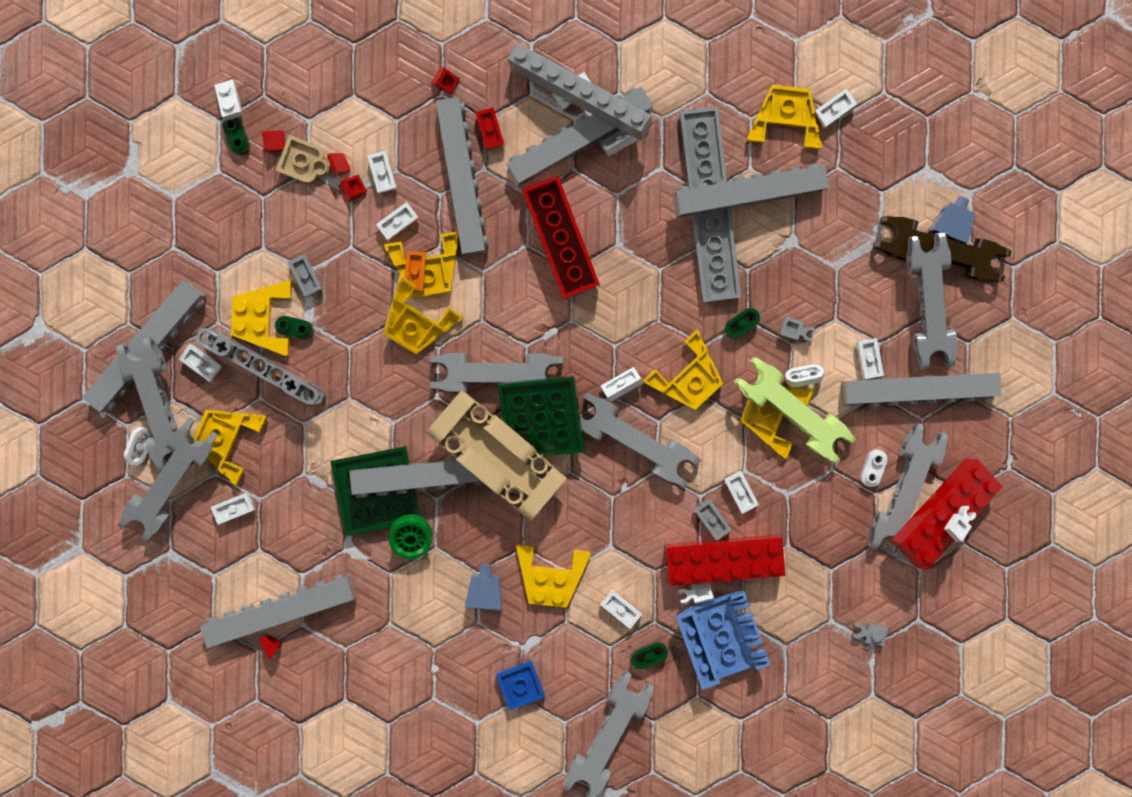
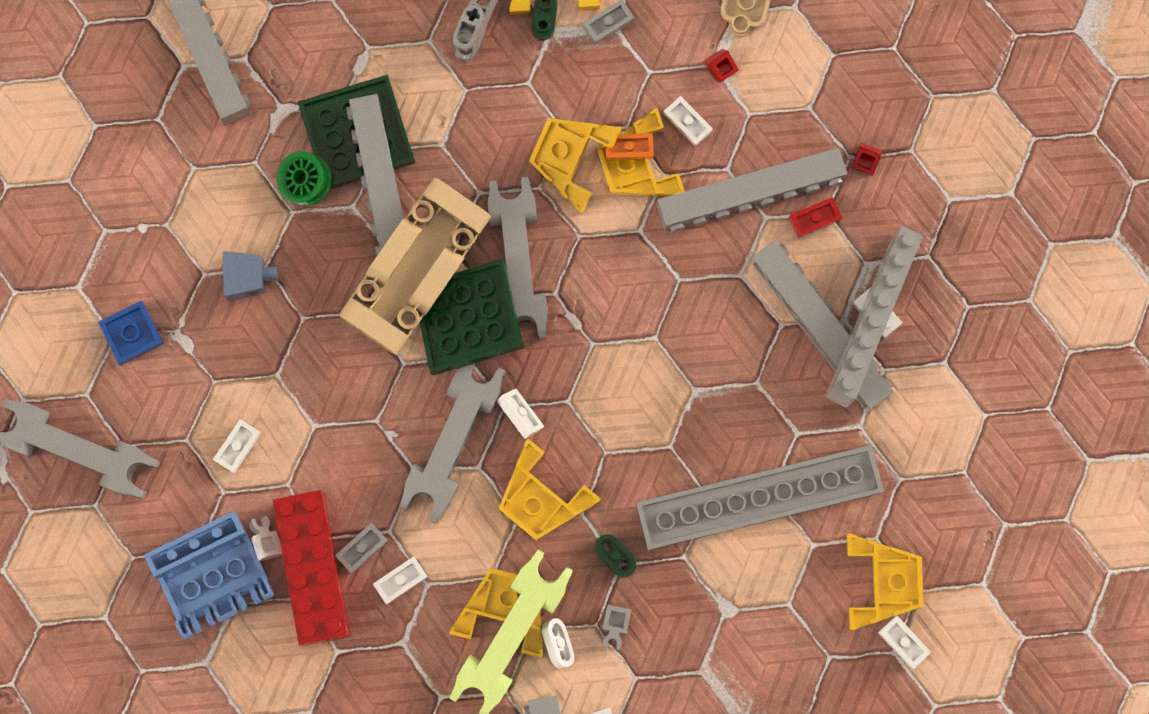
camera: 85 degrees right, 10 degrees down
red slope [260,633,282,659] -> none
red slope [327,153,351,176] -> none
white plate [367,150,397,194] -> none
yellow wing [516,544,591,608] -> none
red brick [522,176,600,300] -> none
white plate [599,130,639,156] -> none
dark green plate [631,641,668,669] -> none
light grey brick [672,163,829,218] -> none

